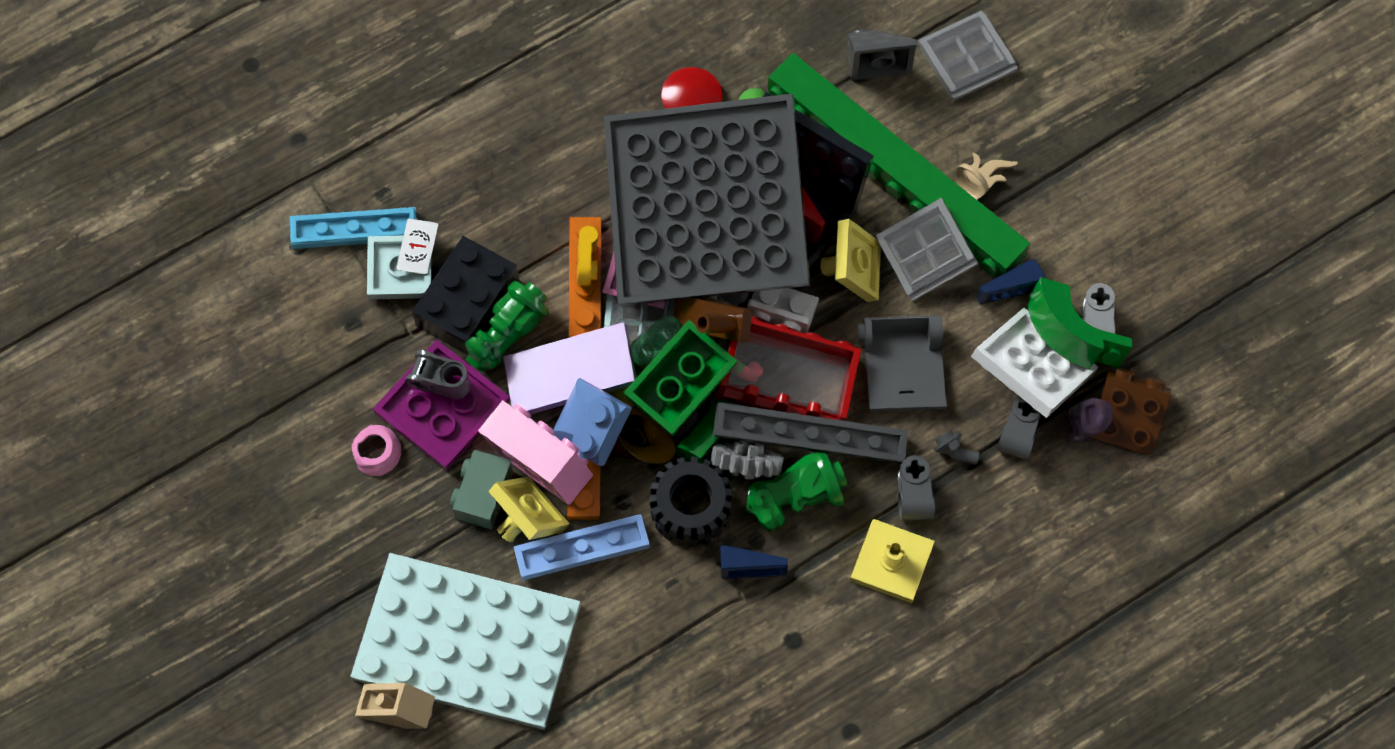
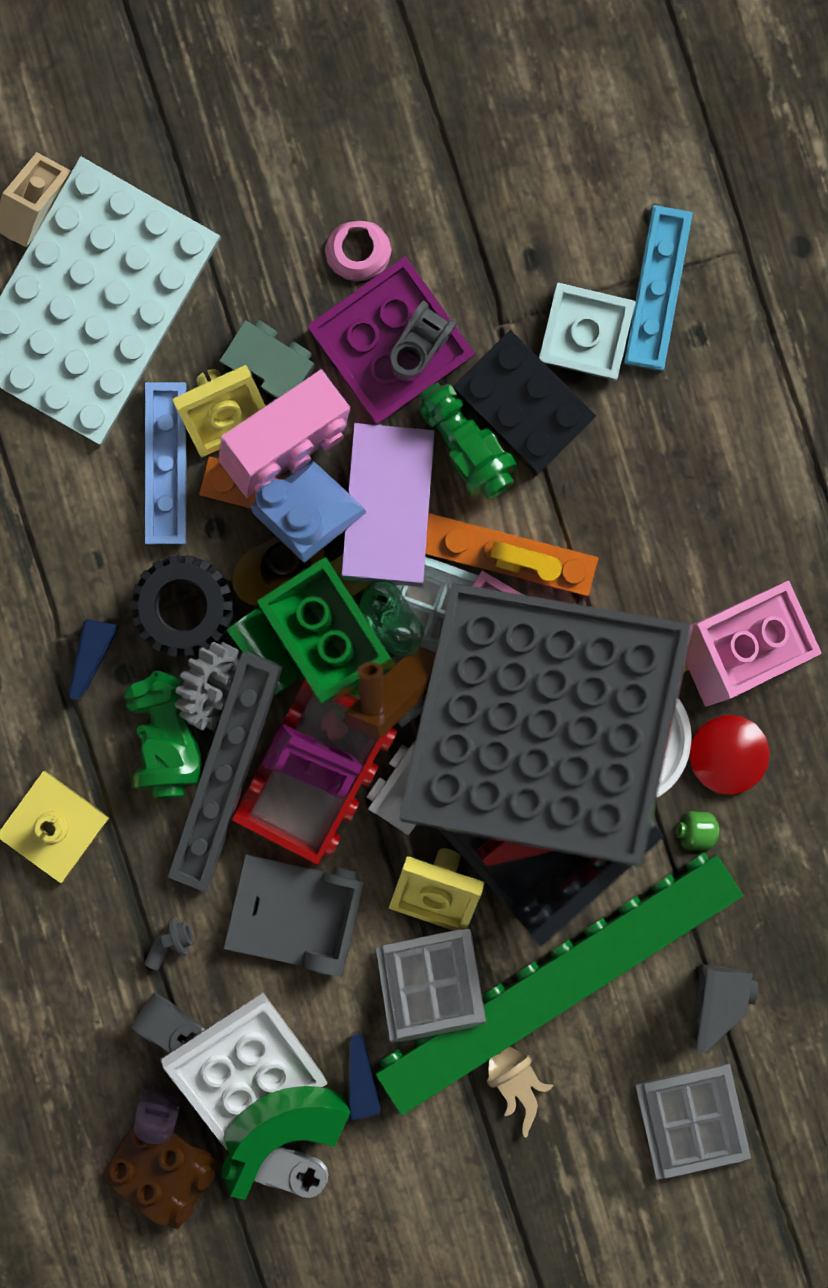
camera: 105 degrees right, 20 degrees up
white sticker [396,219,438,274] -> none
dark grey piece [897,455,935,521] -> none
none -> magenta hinge [262,724,363,799]
none -> bright pink slope [686,581,822,707]

